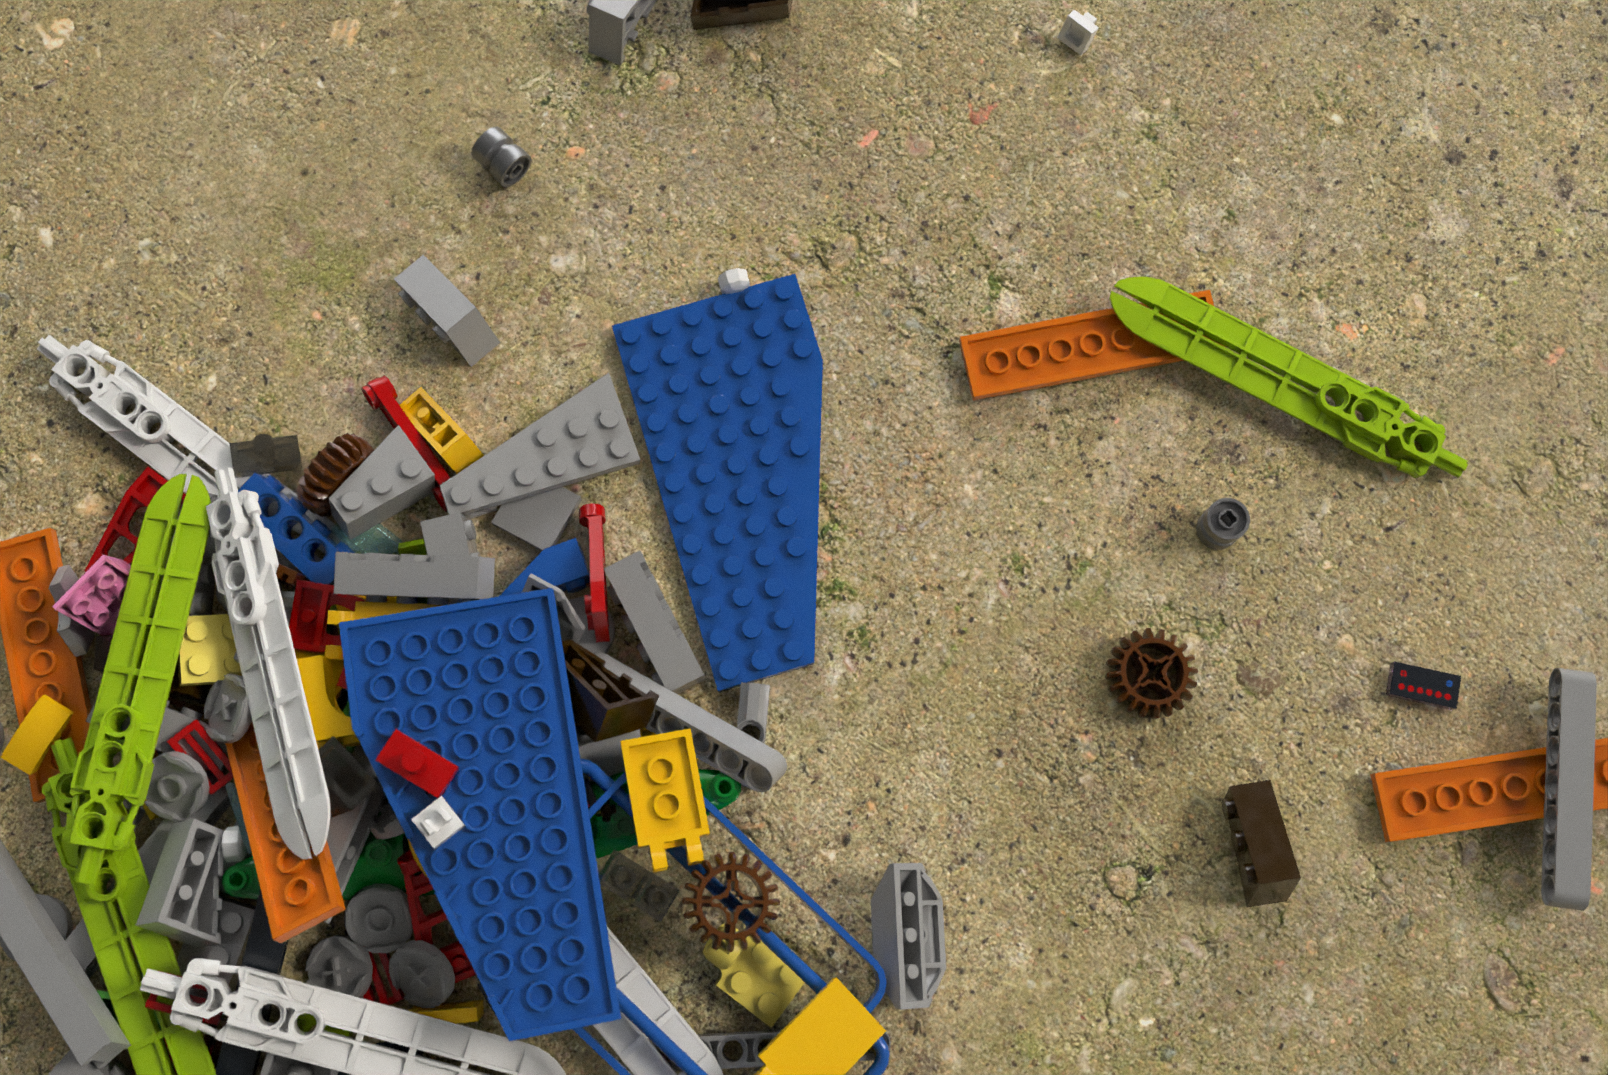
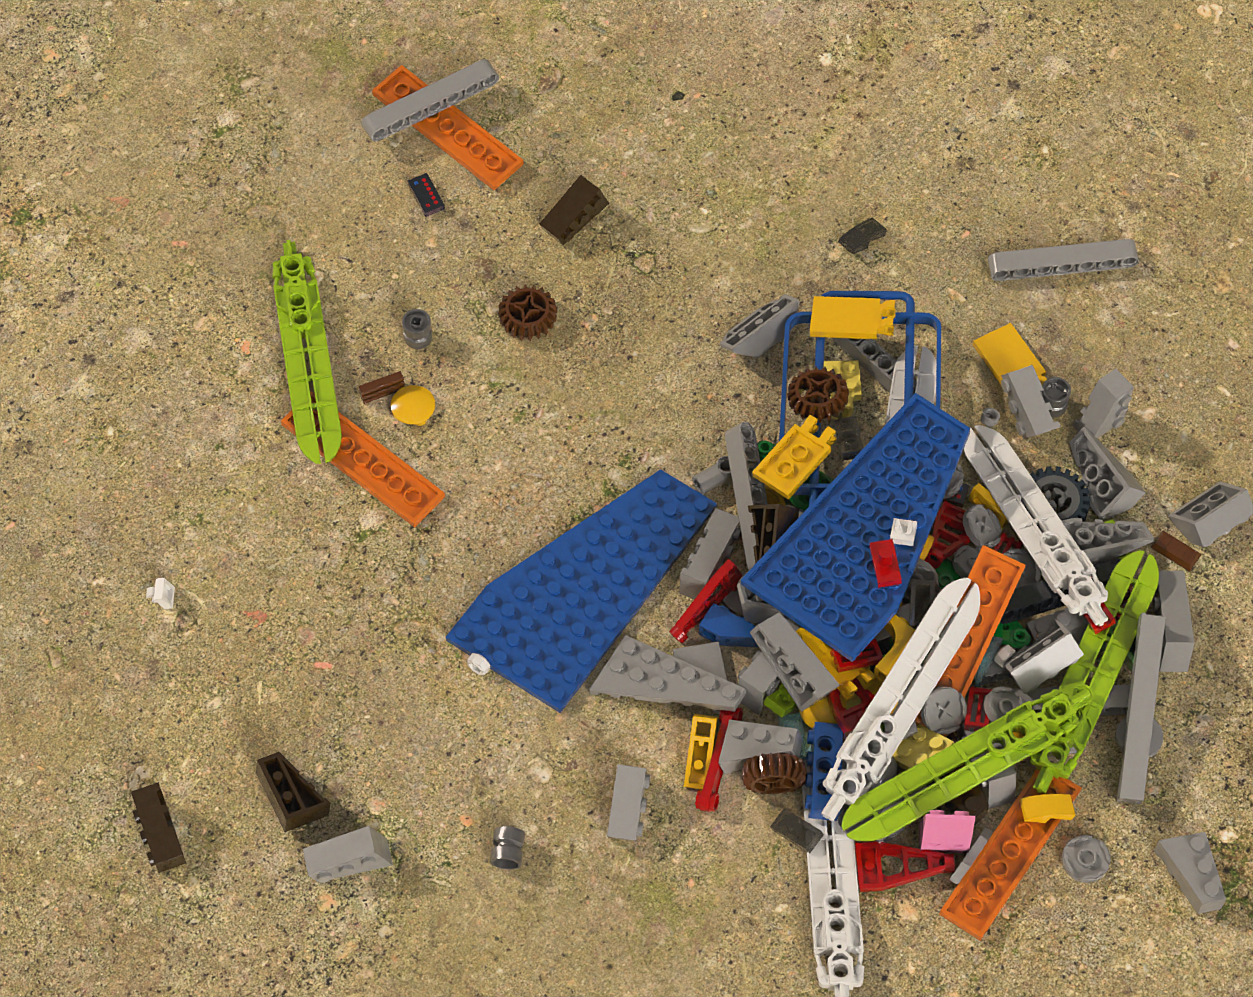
camera: 130 degrees left, 15 degrees down
none -> reddish brown tile [359,371,405,404]
none -> yellow dish [391,385,435,426]

